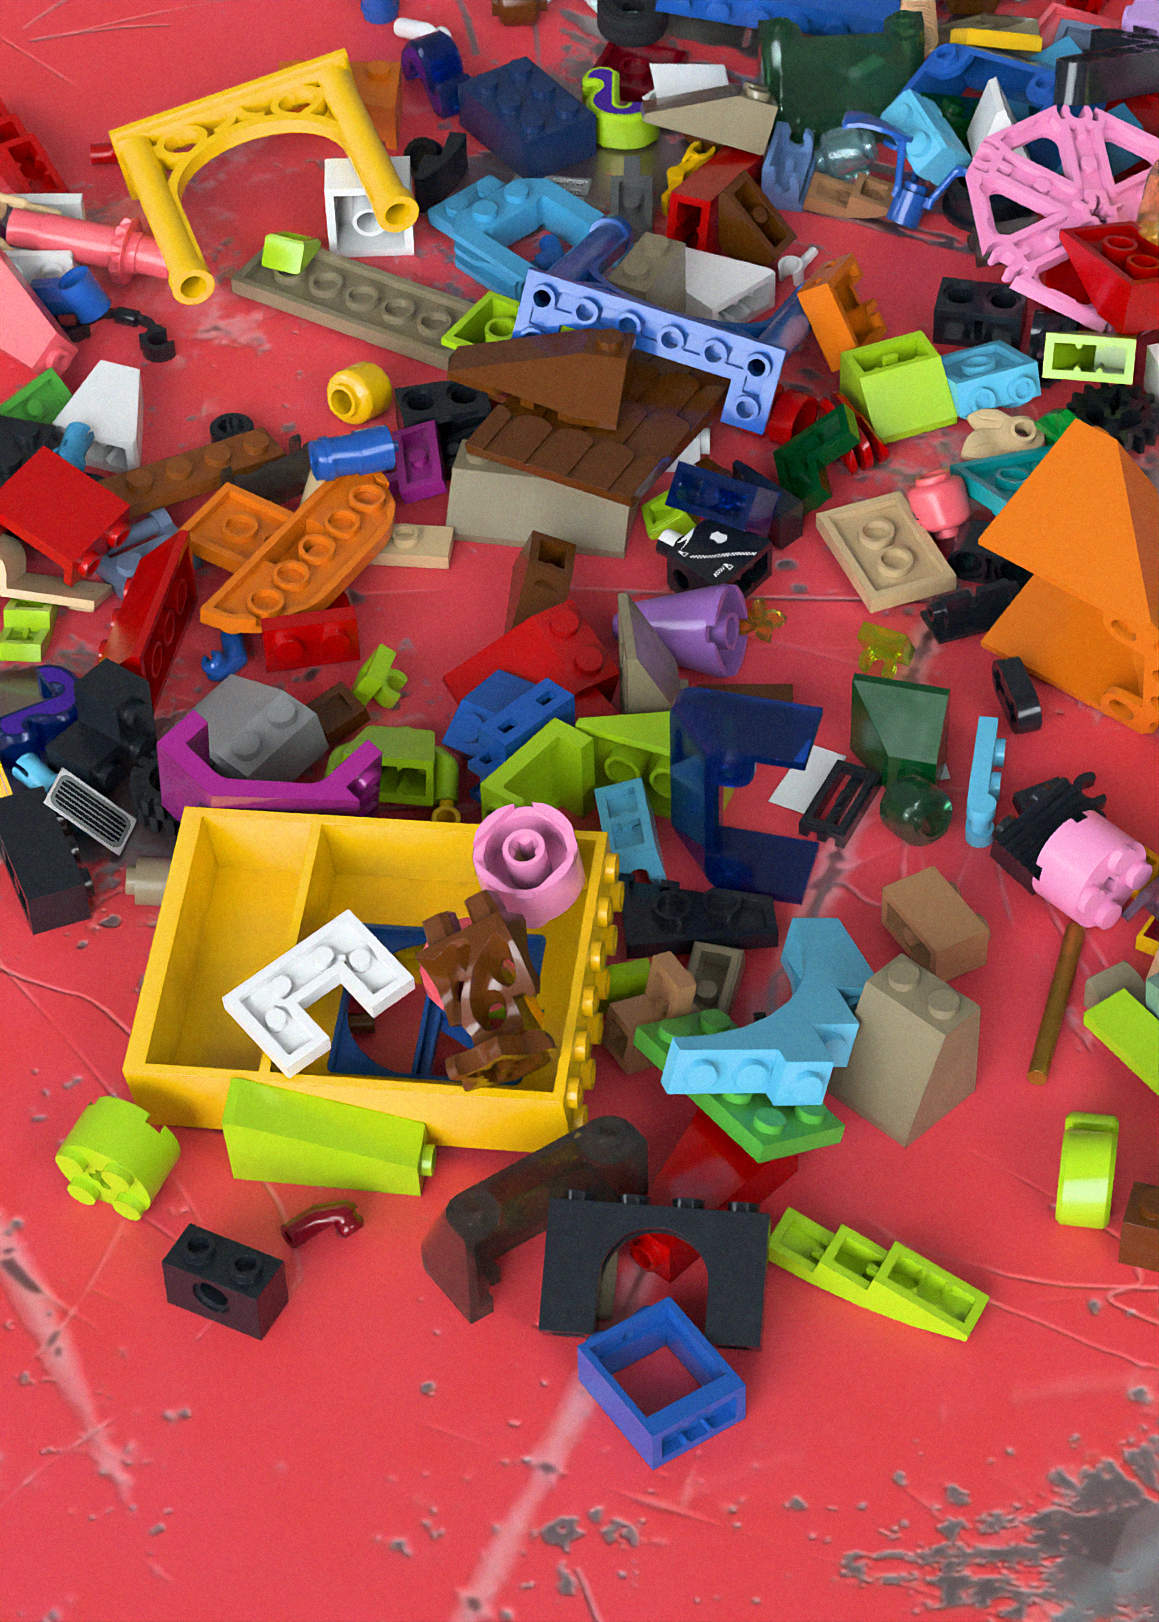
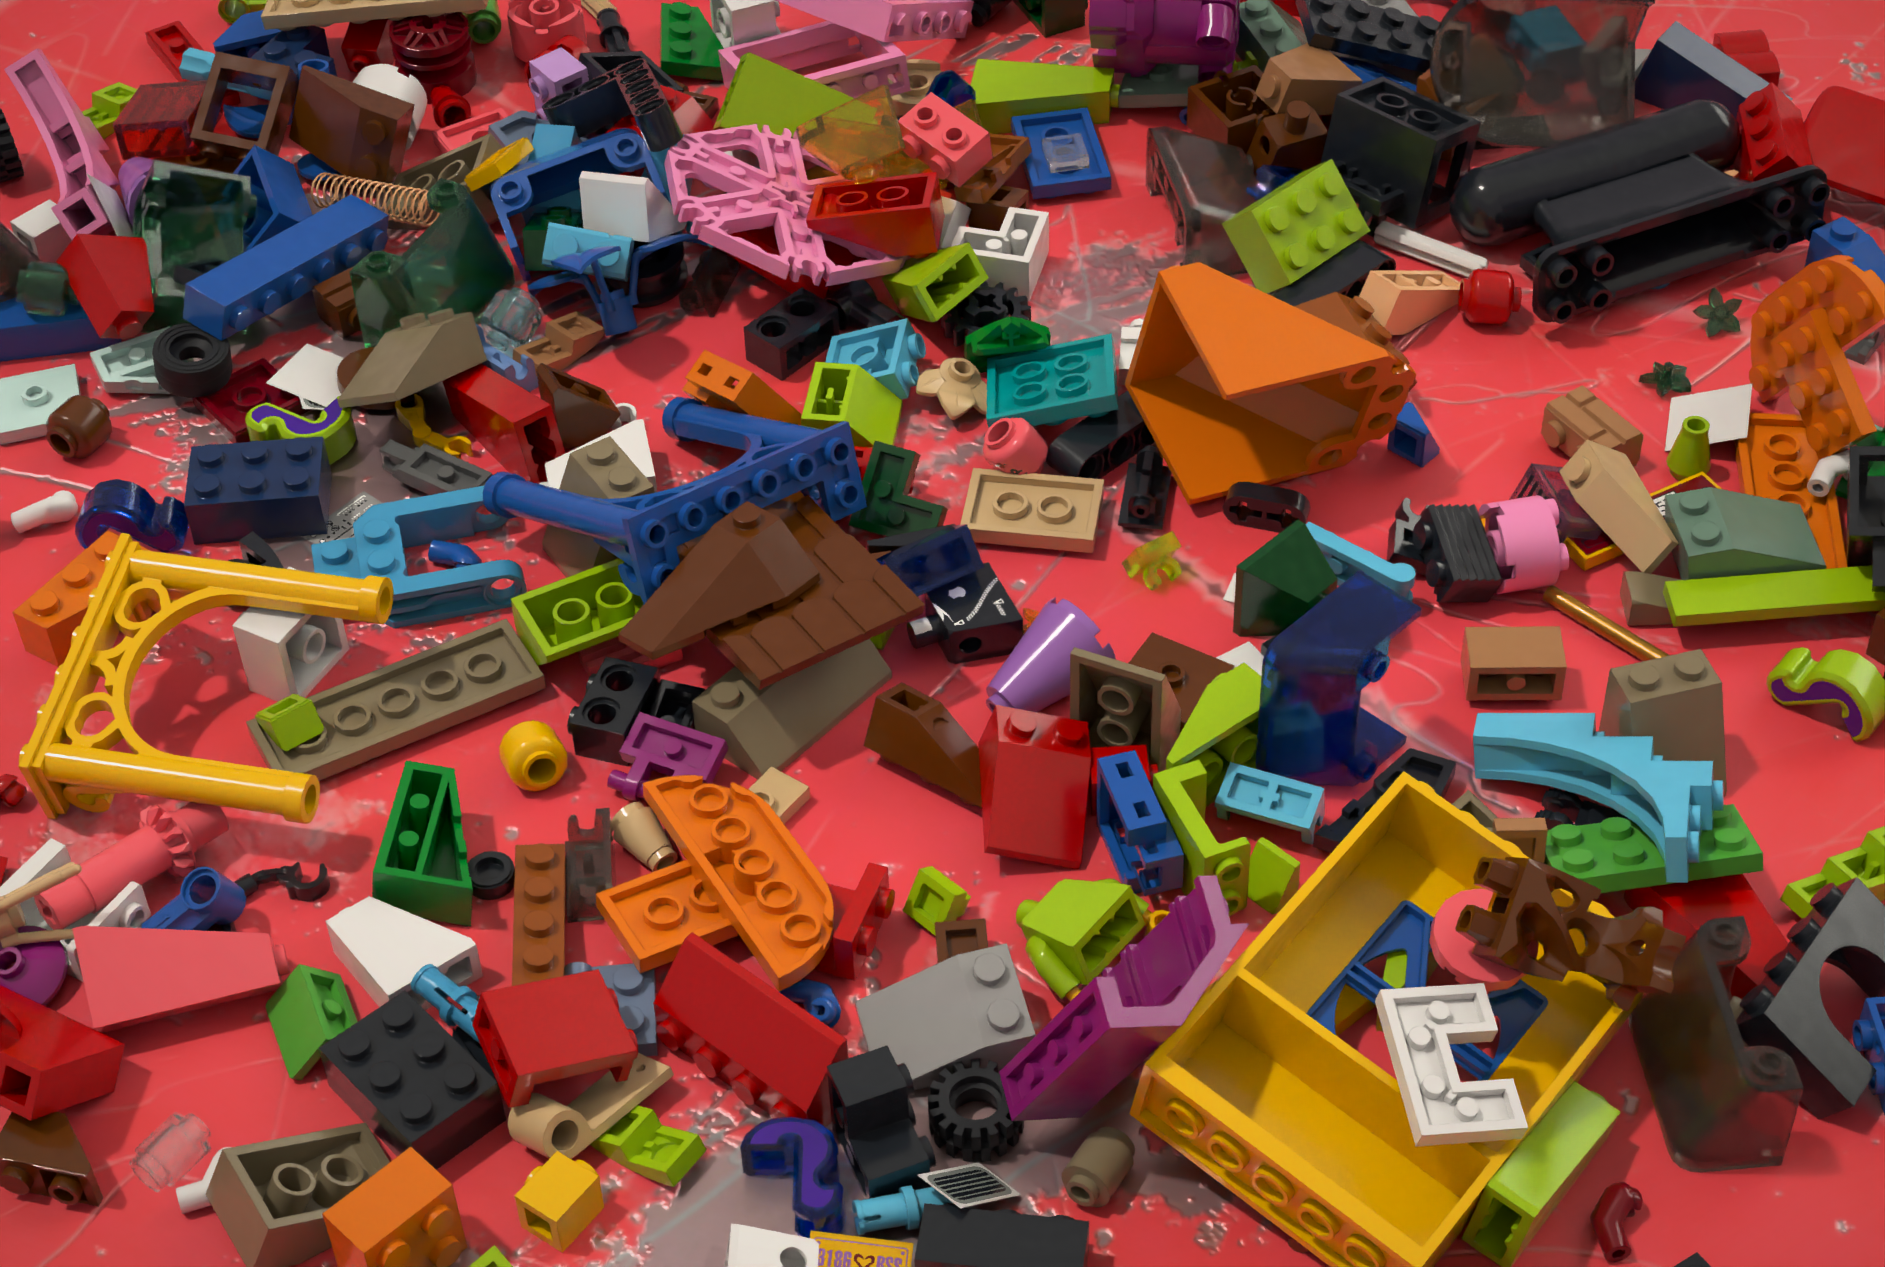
camera: 60 degrees left, 0 degrees up
blue piece [308,425,399,482] -> none
blue slope [441,669,536,765] -> none
bright pink brick [473,802,586,929] -> none
none -> green wedge [372,761,473,926]

